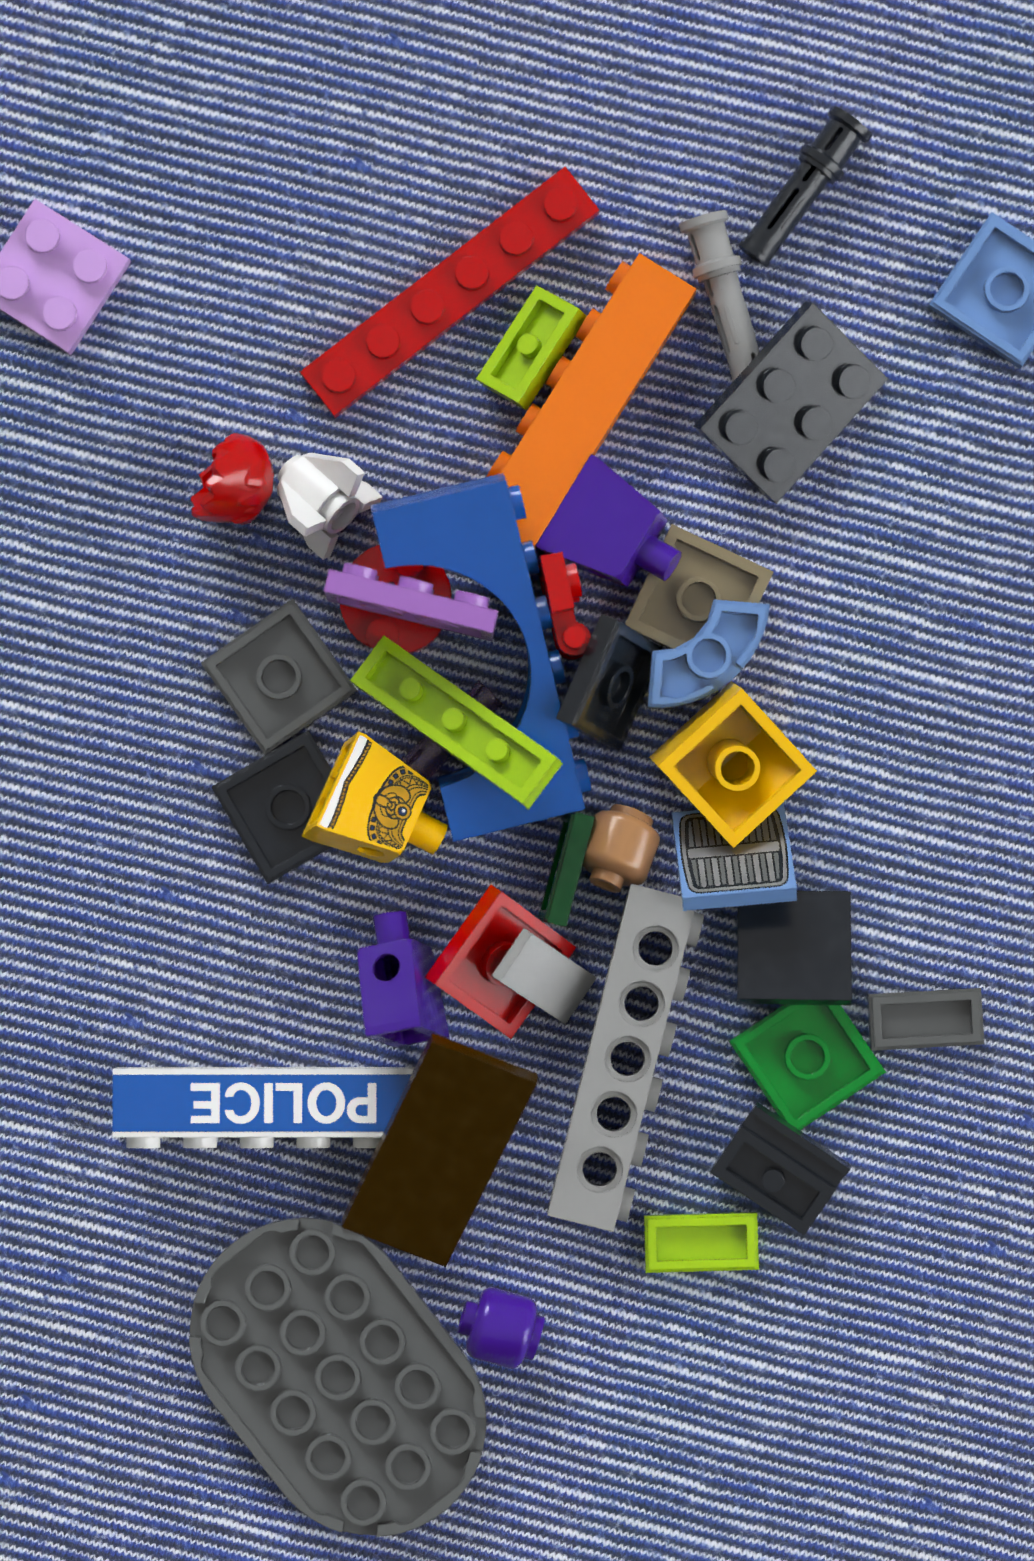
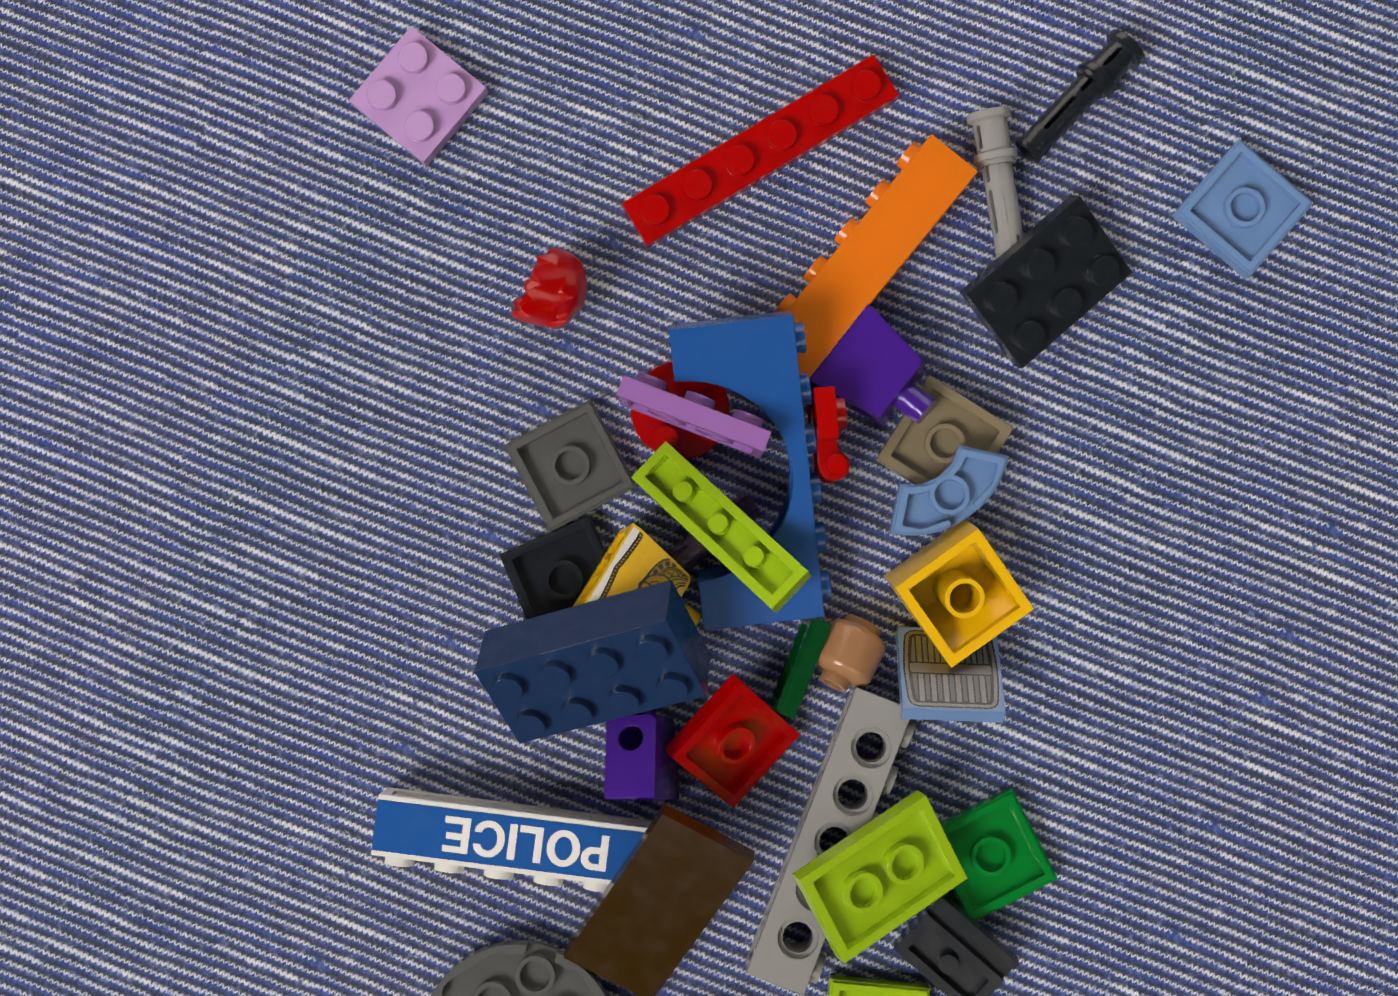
camera: 15 degrees right, 0 degrees up
white brick [277,453,383,560] -> none
lime plate [476,285,587,411] -> none
light grey slope [492,928,596,1025] -> none
black tile [556,614,663,751] -> none
black tile [737,890,852,1006] -> none
dark grey tile [867,988,985,1051] -> none
none -> dark blue brick [474,580,710,743]
none -> lime plate [792,790,967,964]

